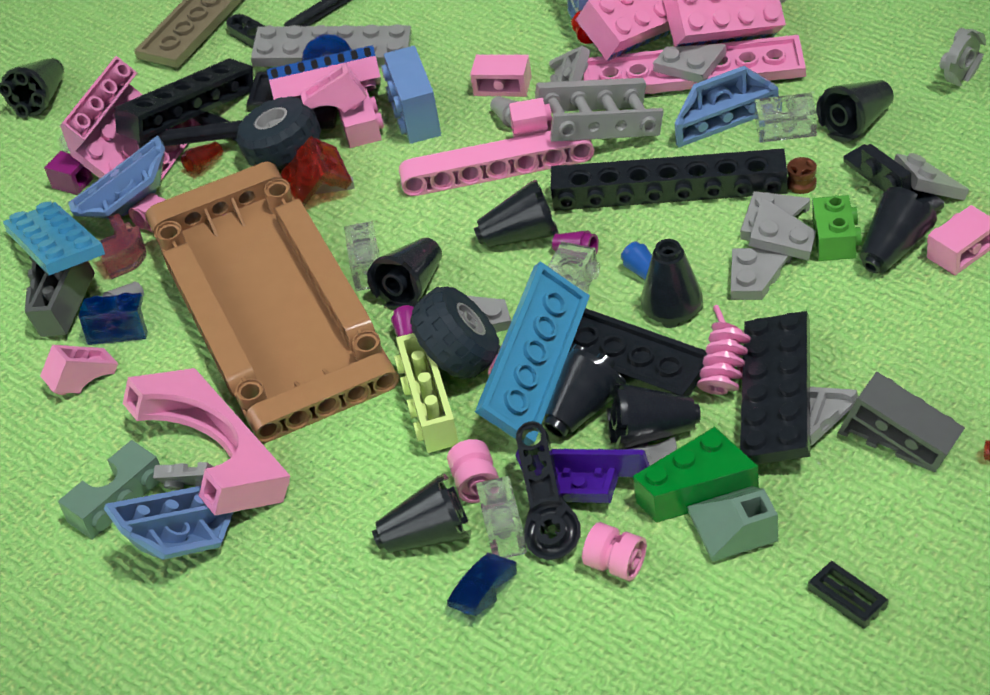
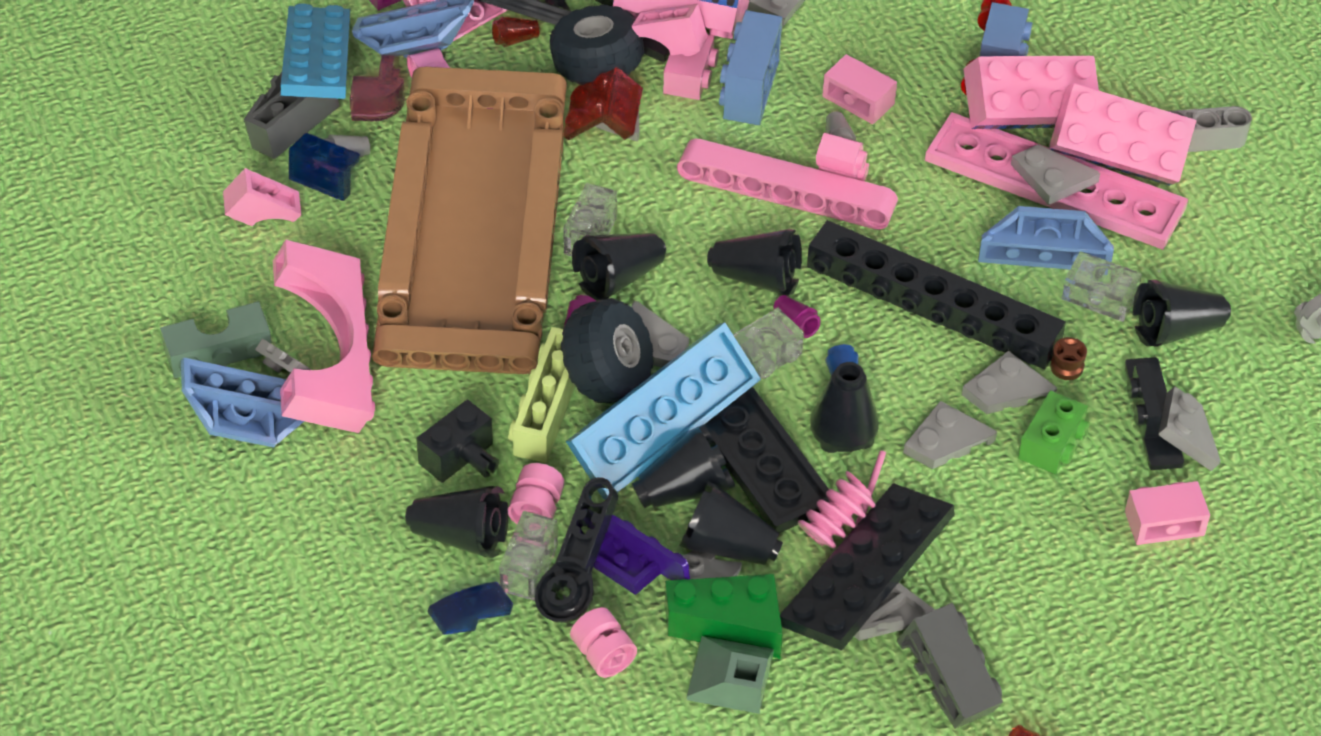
camera: 20 degrees right, 5 degrees up
light grey fence [535,78,664,142] -> none
light grey wing [549,45,590,82] -> none
light grey wing [749,198,816,260] -> none
black cone [860,187,937,273] -> none
none -> black brick [416,399,499,483]

